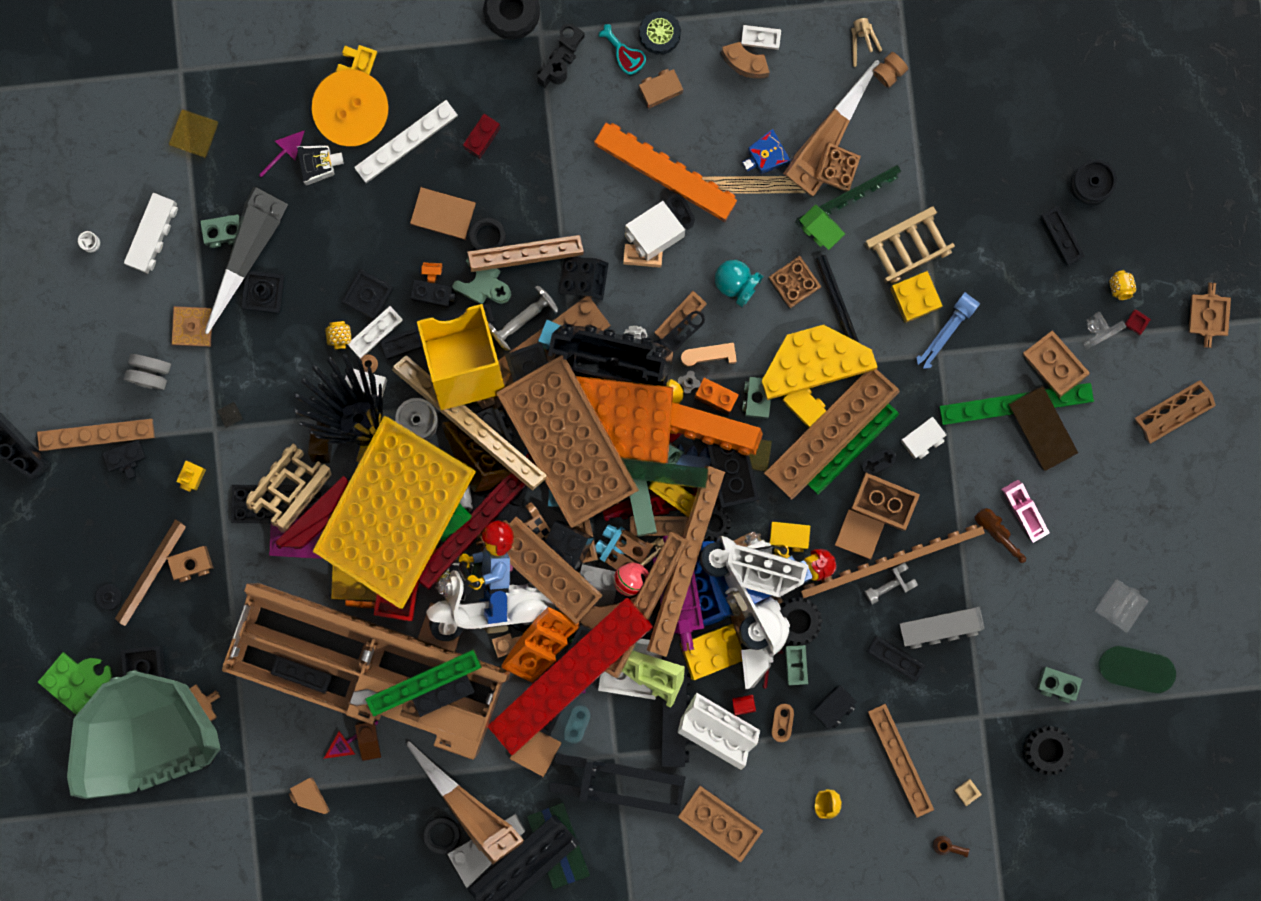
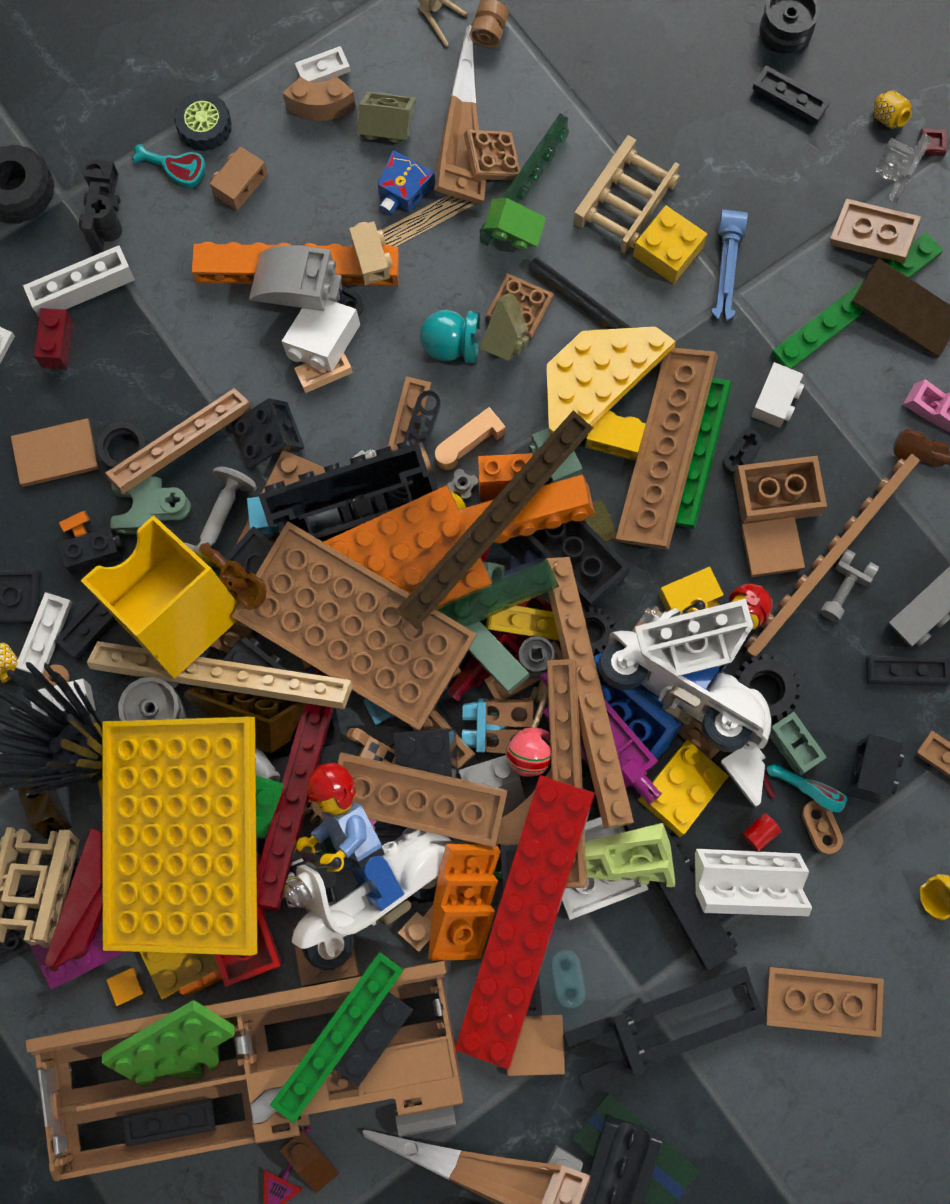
camera: 25 degrees left, 10 degrees down
none -> white brick [23,245,135,317]
none -> bright green plate [102,1000,234,1087]
none -> light orange tile [106,968,145,1006]
none -> reddish brown piece [199,542,267,610]
none -> light grey piece [249,245,342,311]
none -> tan brick [349,221,393,285]
none -> olive slope [357,91,416,142]
none -> light grey axle [395,1106,456,1137]
none -> dark brown plate [396,410,593,629]
none -> olive slope [480,293,530,361]
none -> dark grey wheel [518,636,555,679]
none -> teal piece [767,762,847,813]

